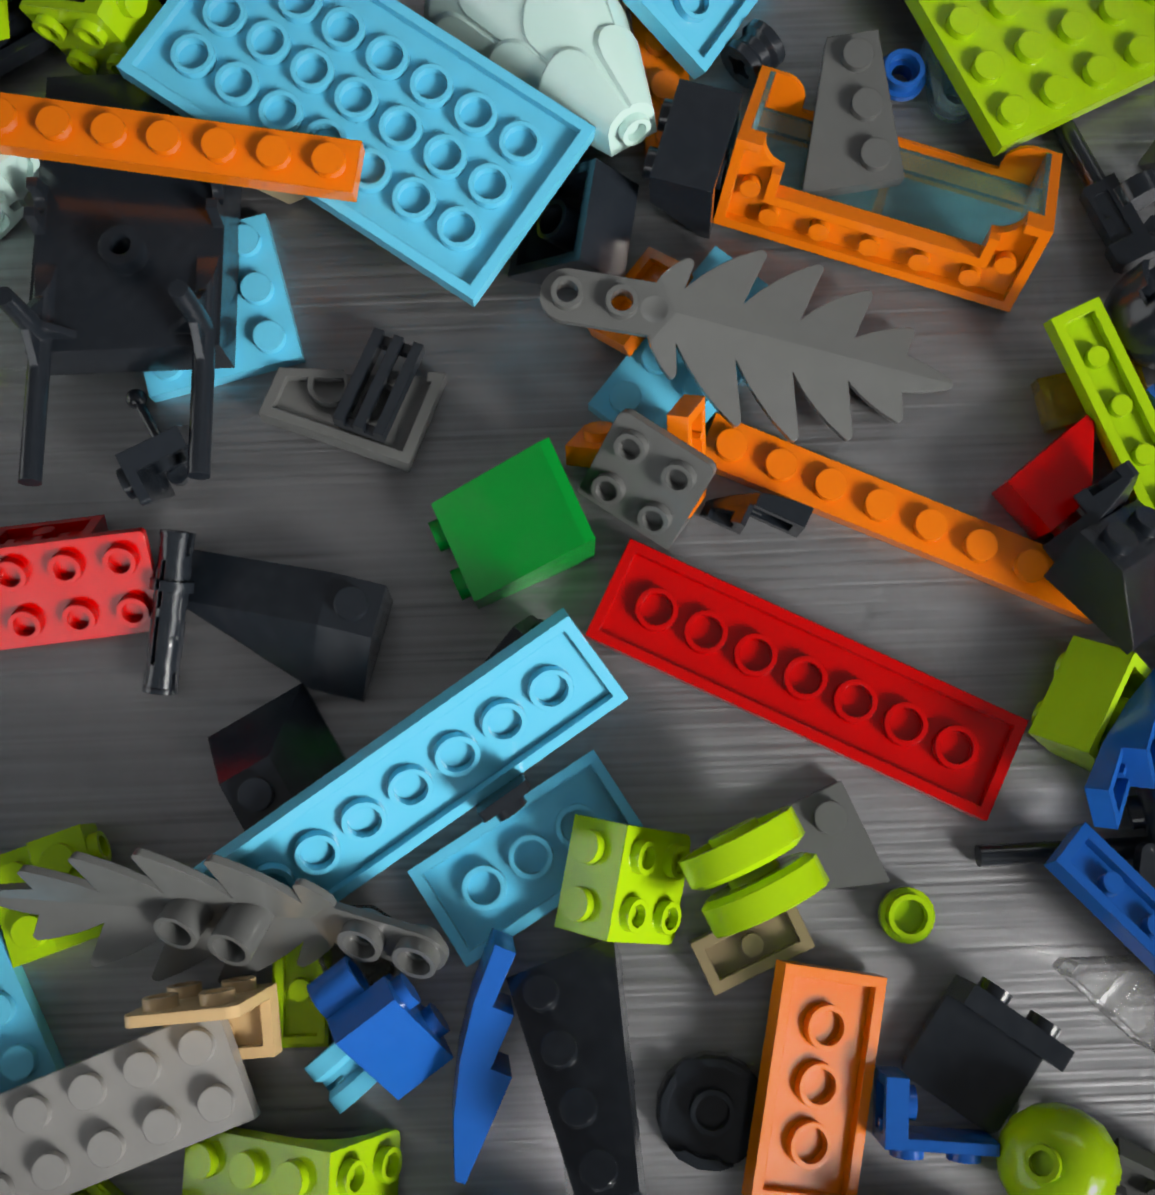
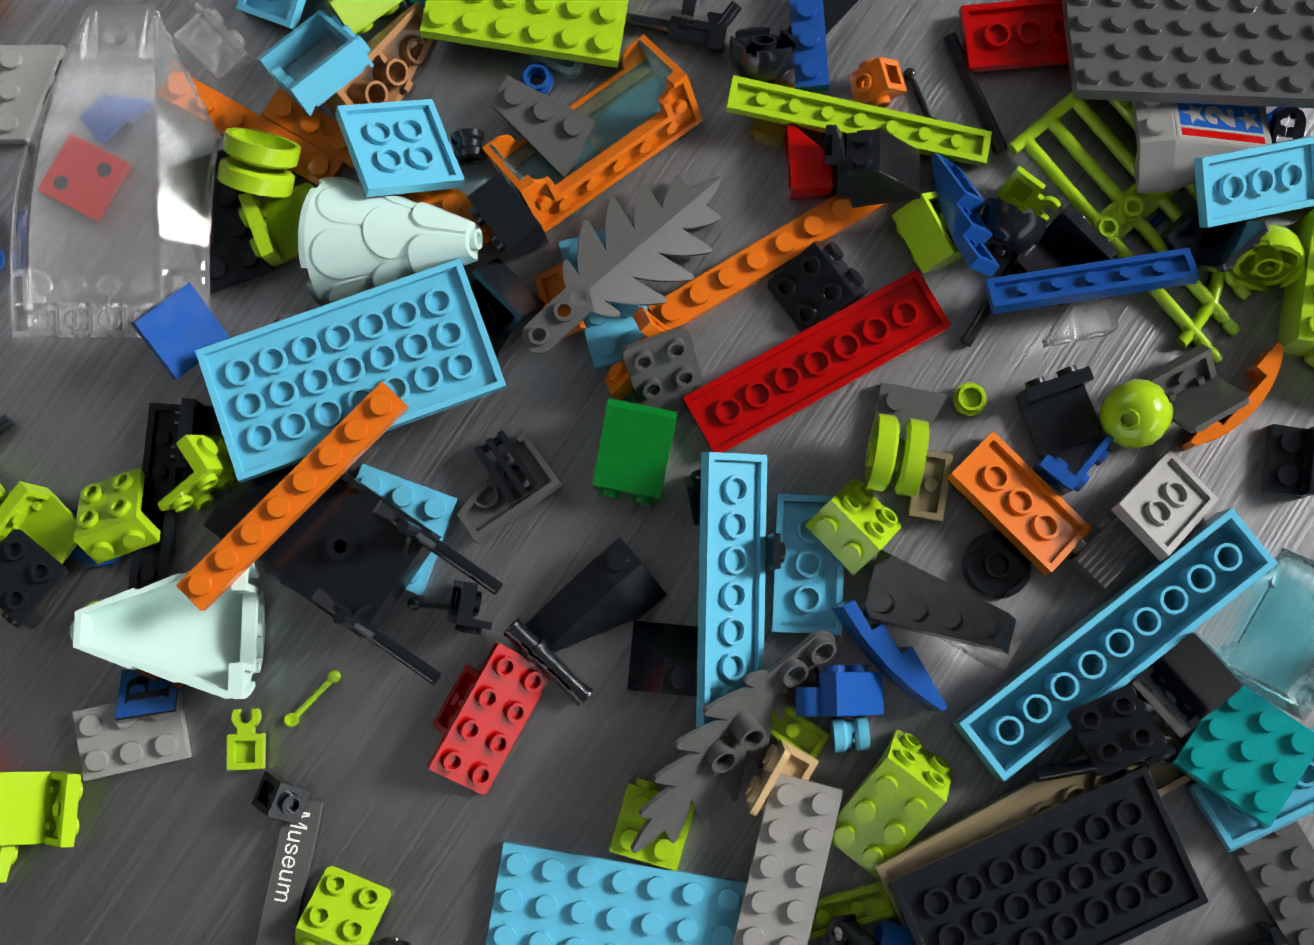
camera: 55 degrees left, 0 degrees up
black slope [699,492,814,538] -> none
none -> black bracket [768,240,867,332]

